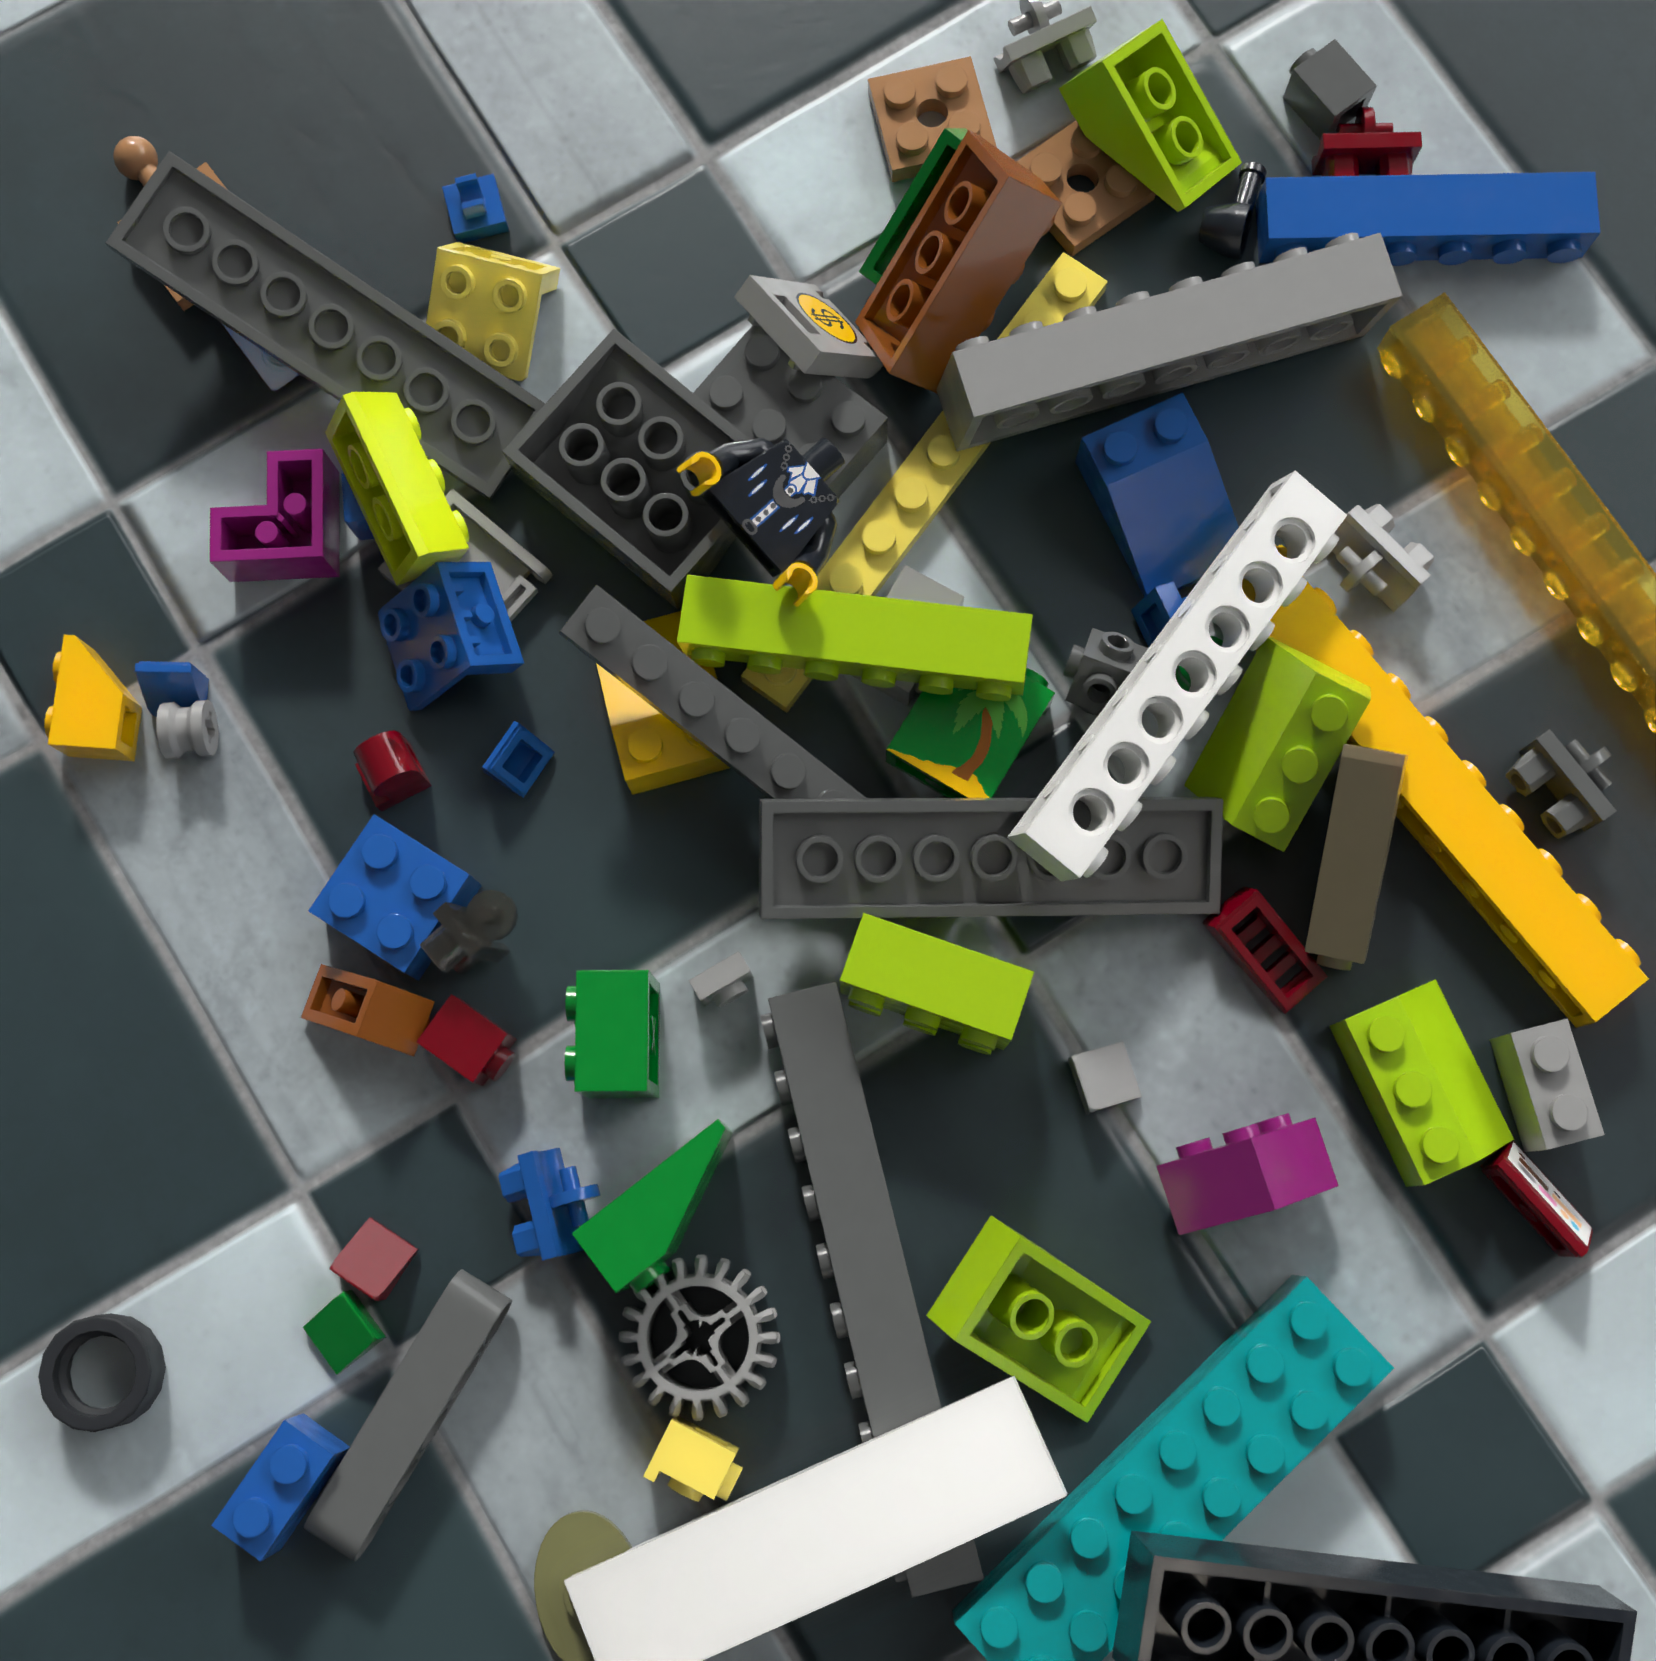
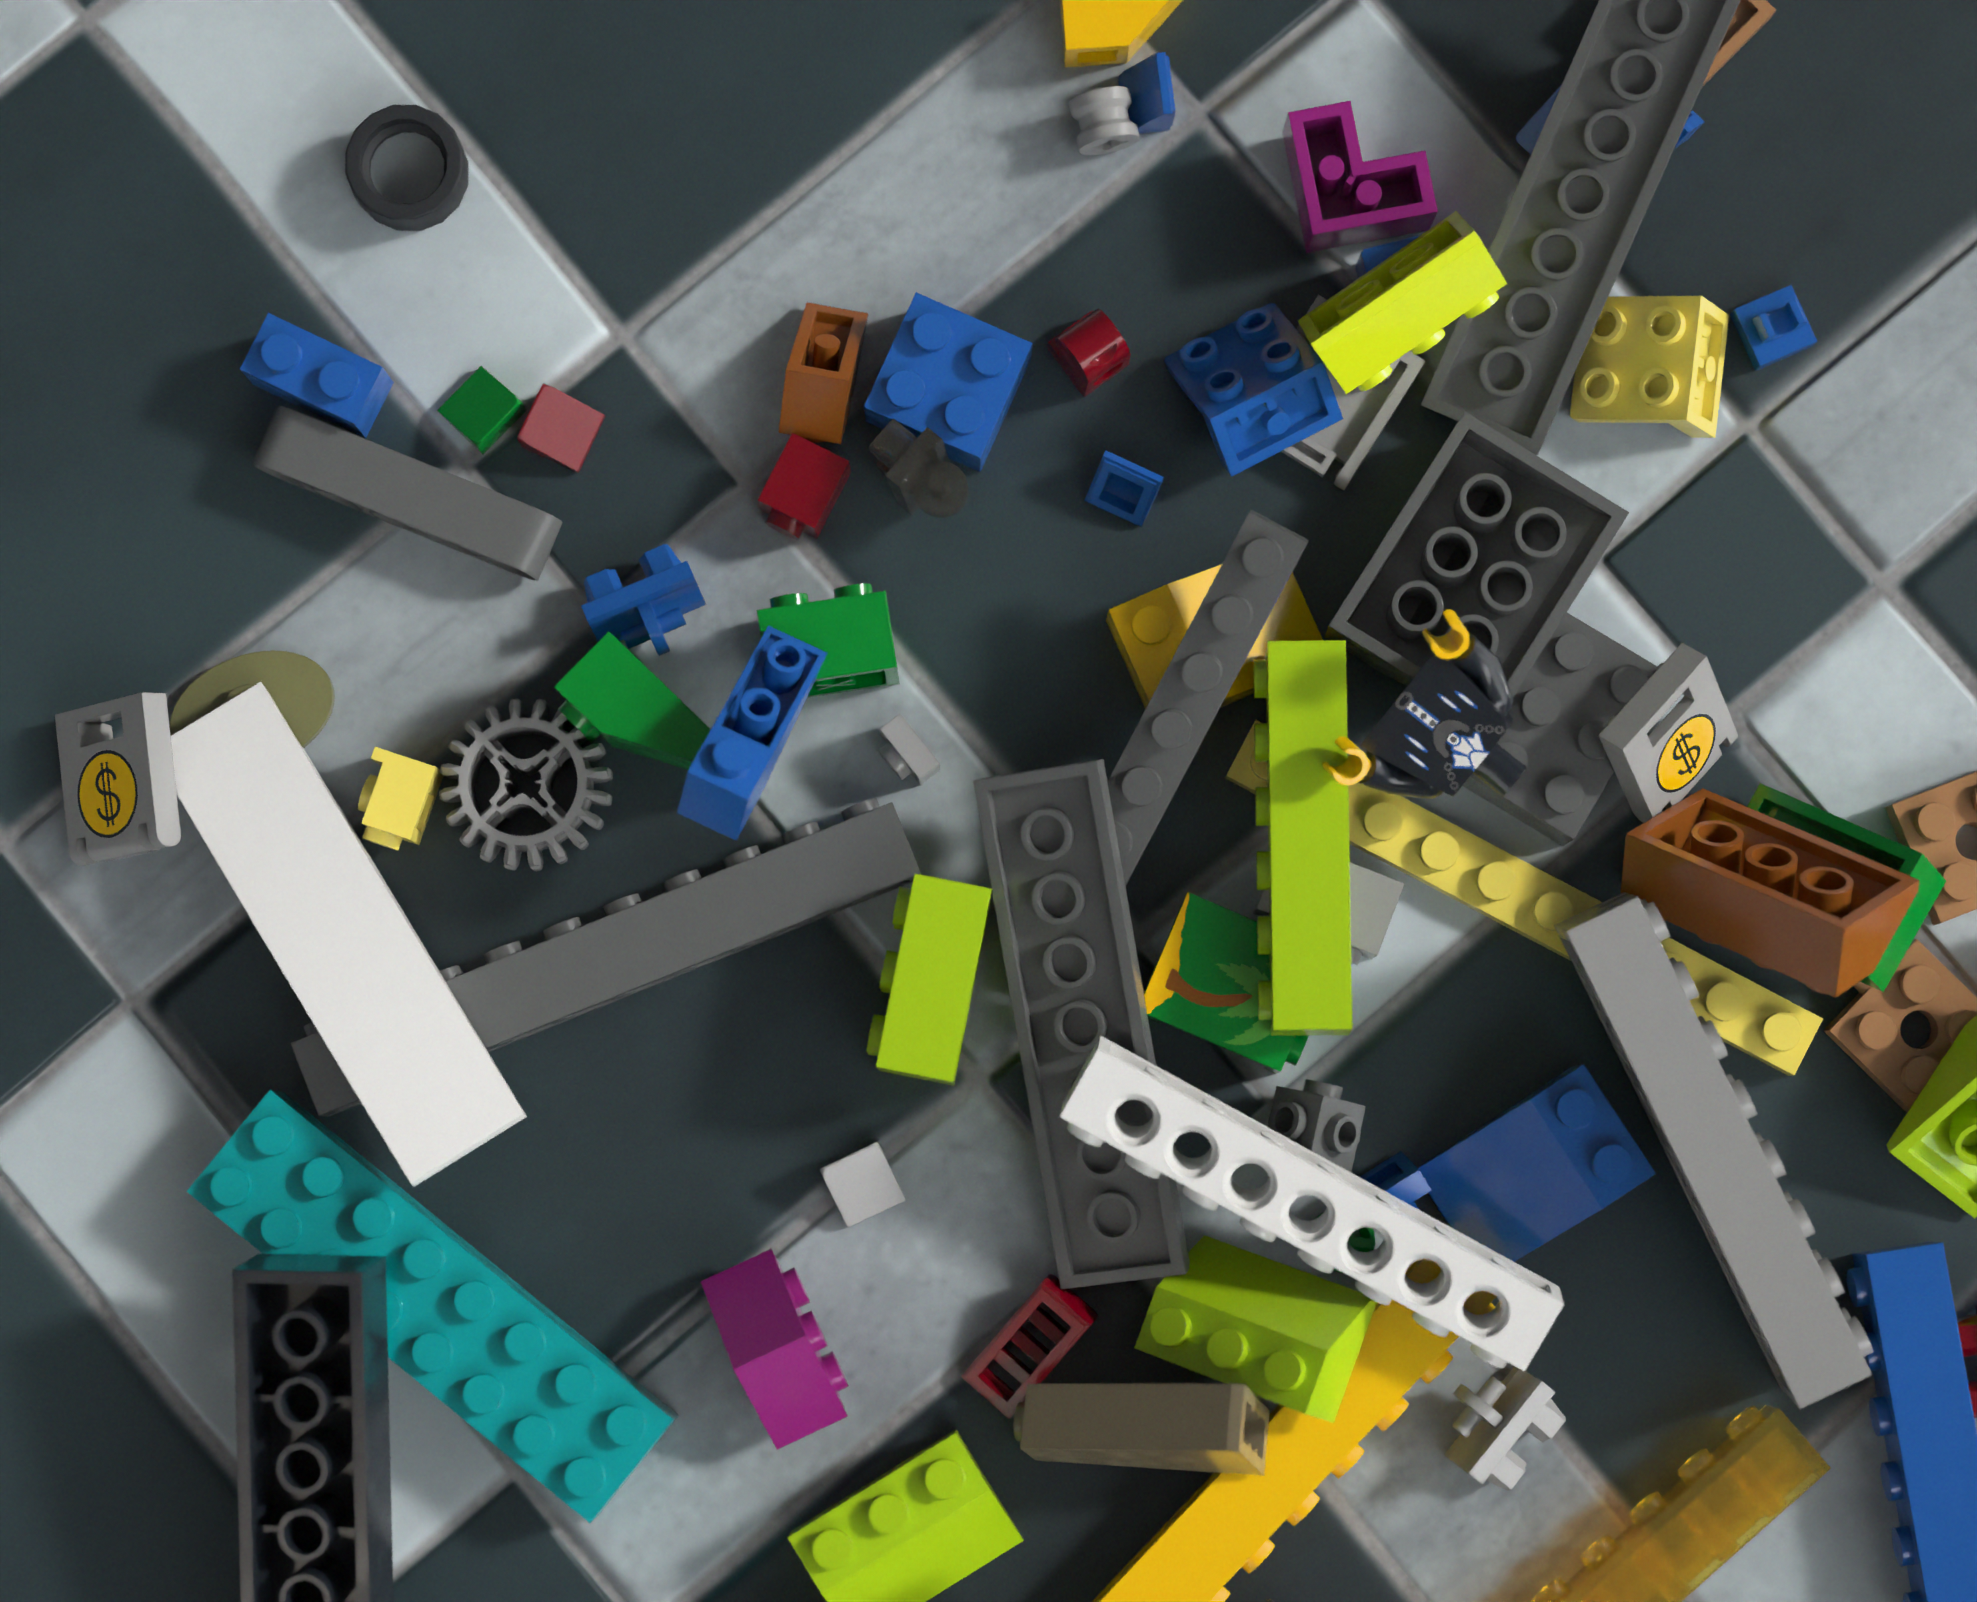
camera: 75 degrees right, 5 degrees up
lime slope [926,1215,1151,1423] -> none
black bar [1199,162,1267,260] -> none
none -> blue slope [677,626,827,841]

